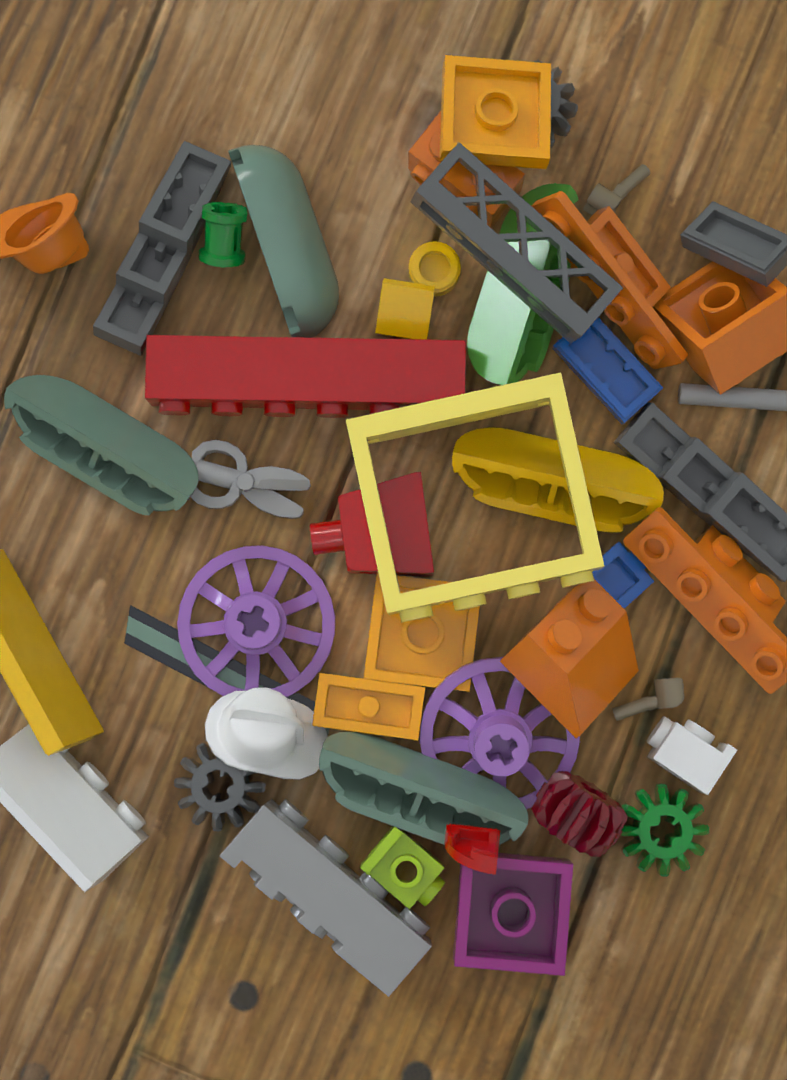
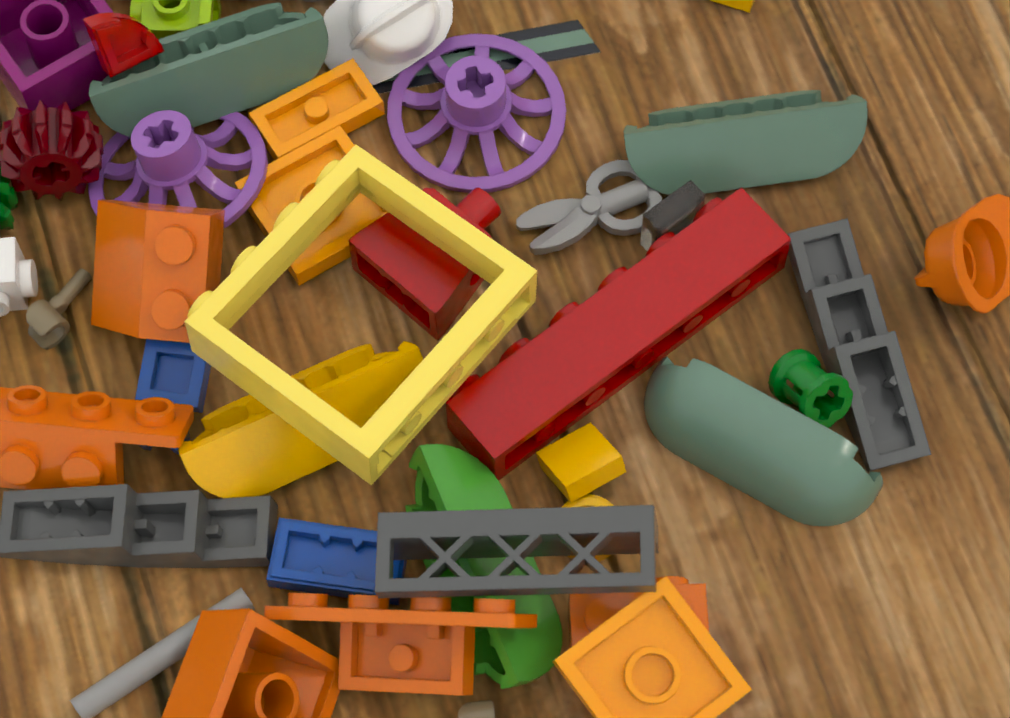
camera: 135 degrees right, 20 degrees down
none -> clear smoke tile [640,180,705,251]

